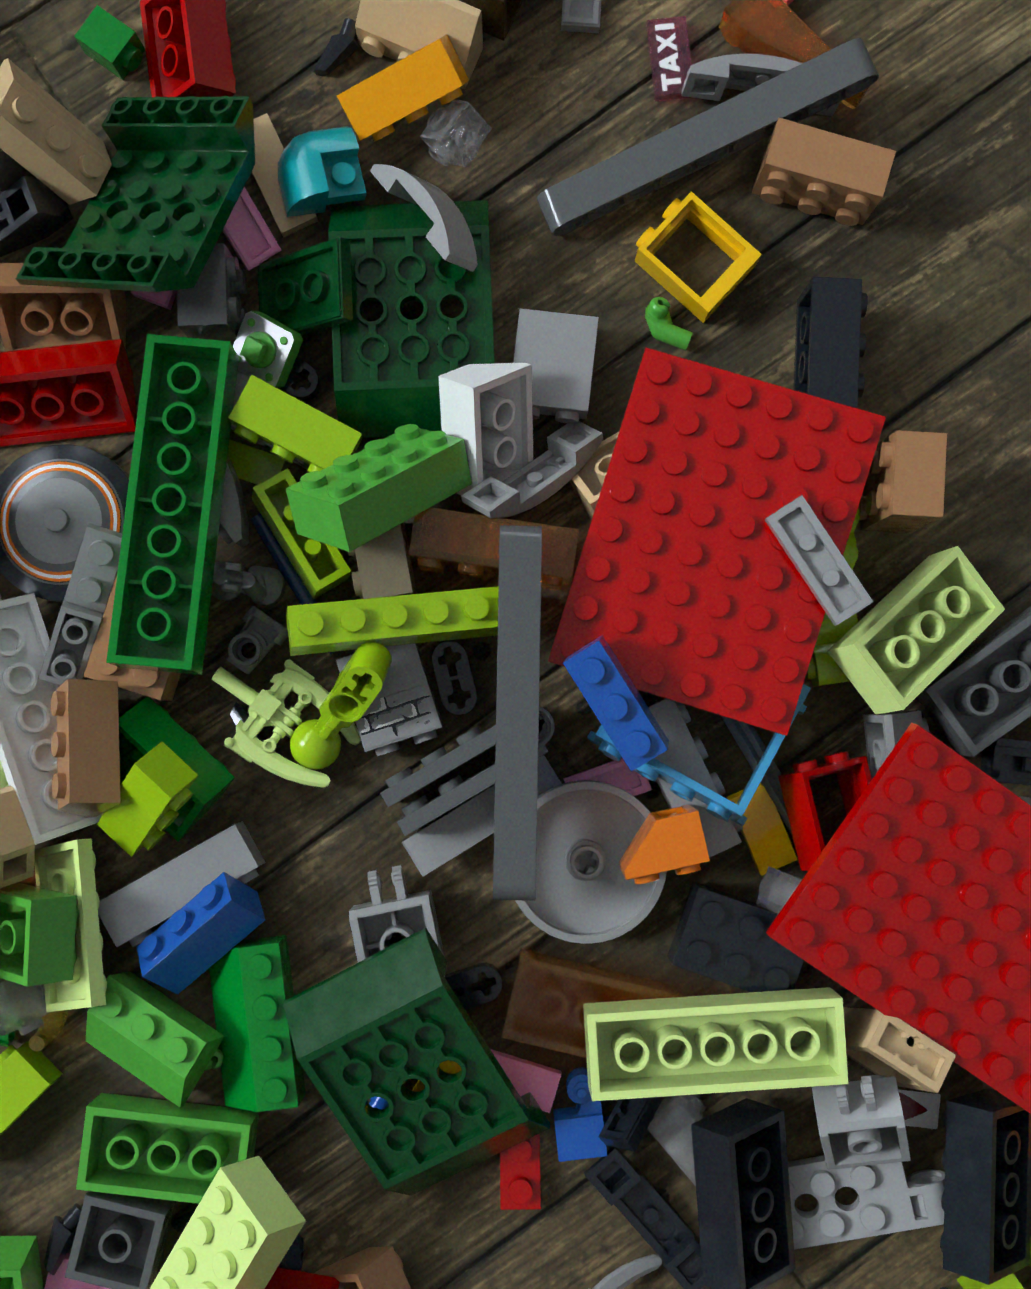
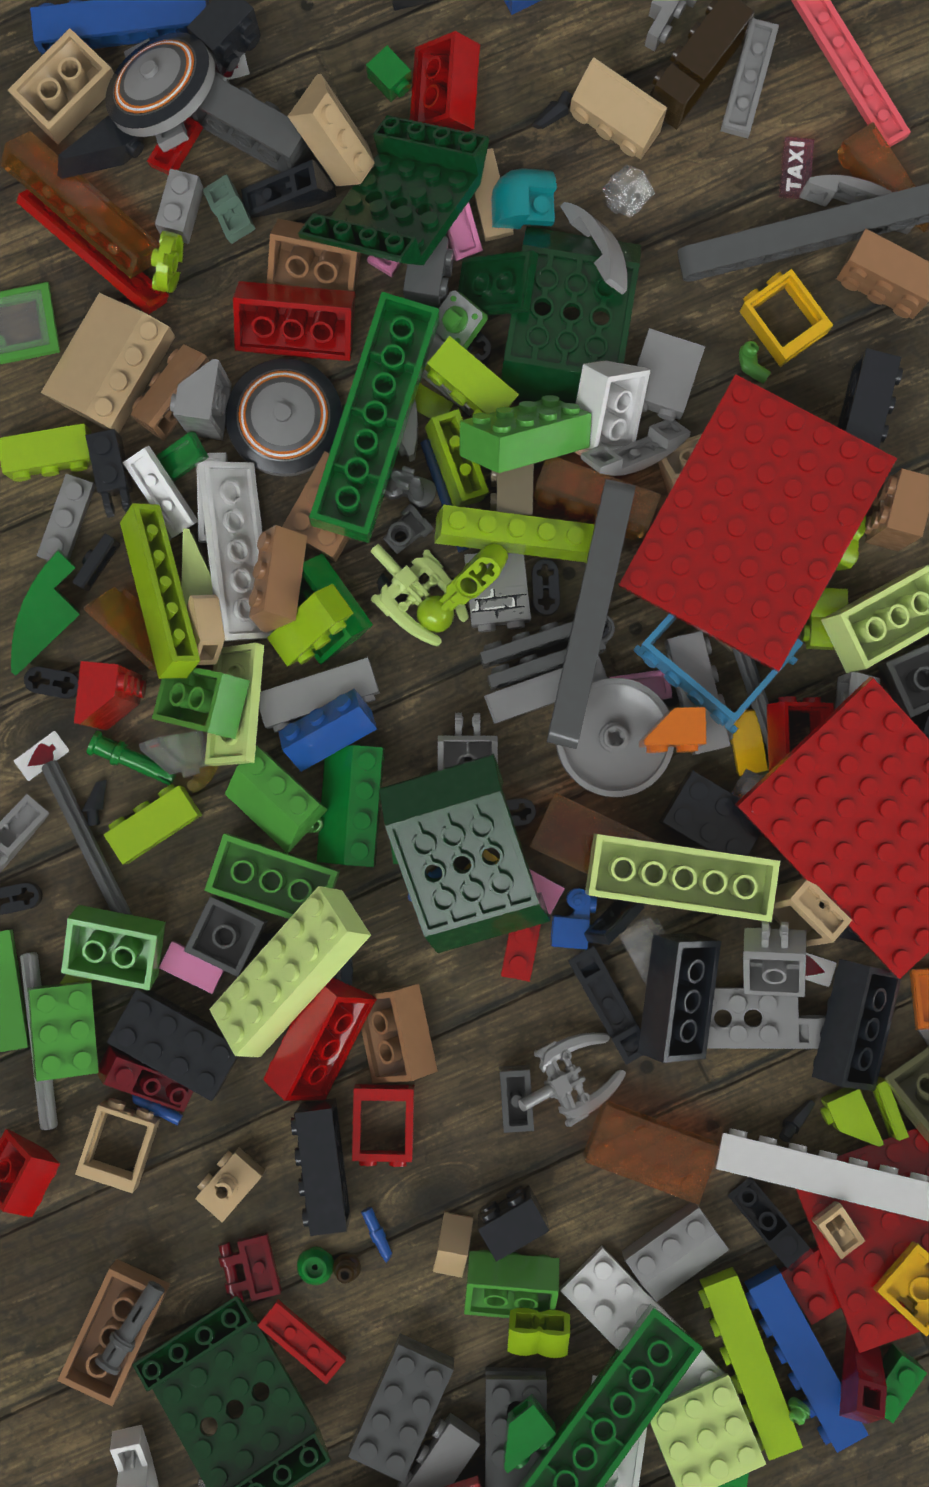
camera: 15 degrees right, 0 degrees up
light grey slope [38,523,122,685] -> none
black bar [44,1203,82,1275] -> none
light orange brick [337,34,469,142] -> none
blue brick [563,635,669,772] -> none
light grey plate [765,495,873,626] -> none

